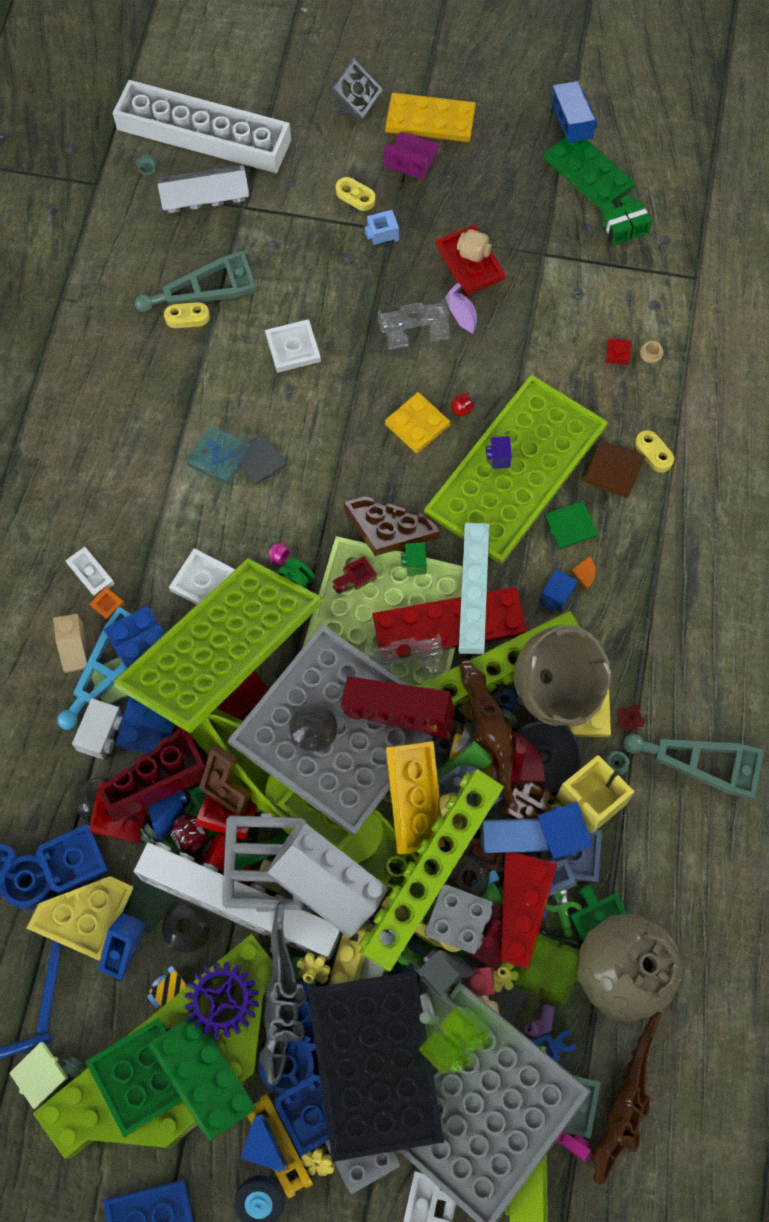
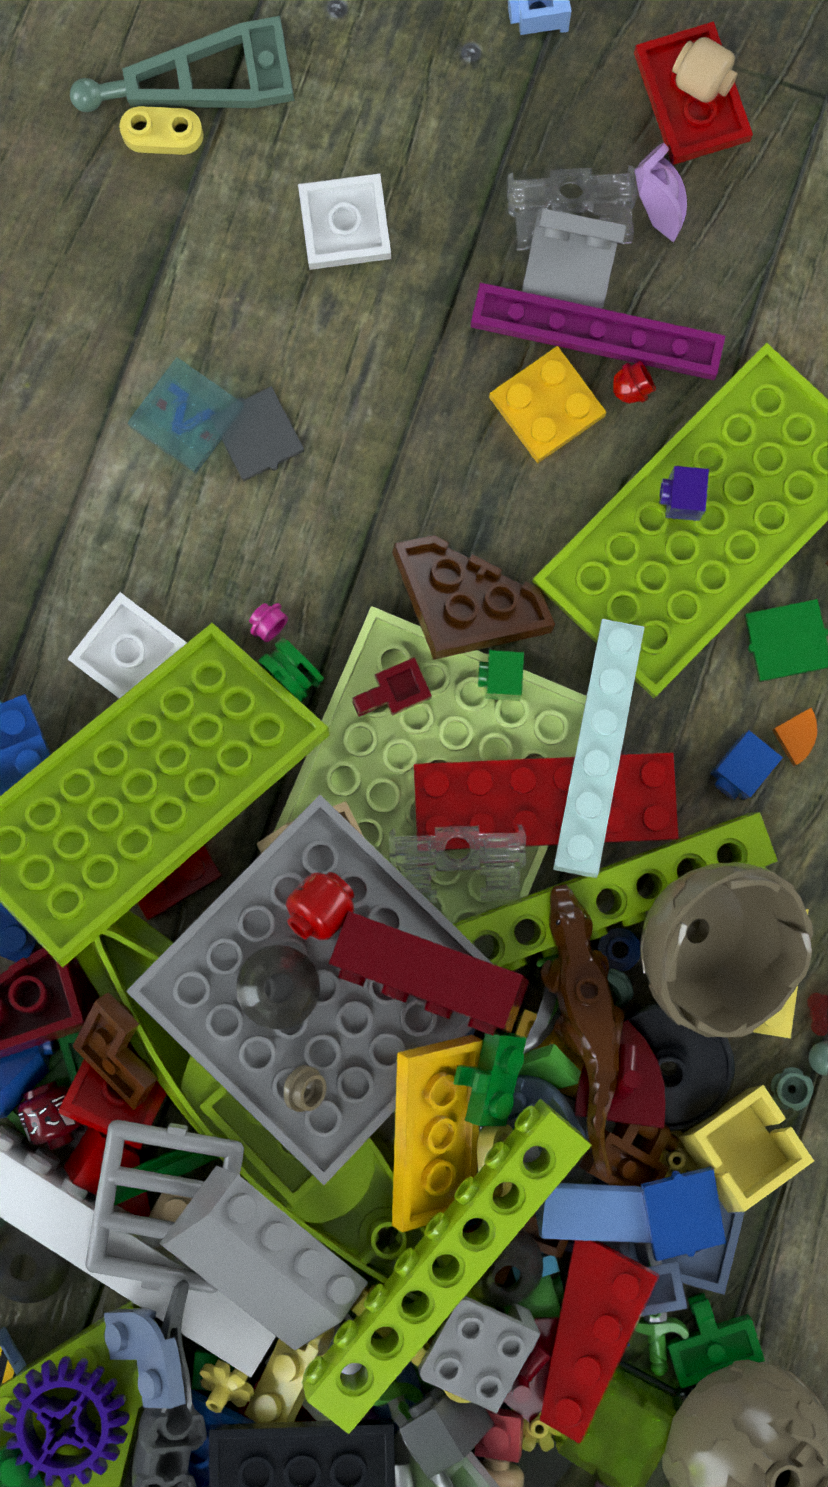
camera: 10 degrees right, 15 degrees up
none -> sand blue plate [104,1308,186,1409]
none -> dark tan plate [284,1065,327,1112]
none -> red head [286,872,354,940]
none -> green plate [453,1032,527,1126]
none -> magenta plate [471,282,725,380]
none -> light grey bracket [522,208,626,309]

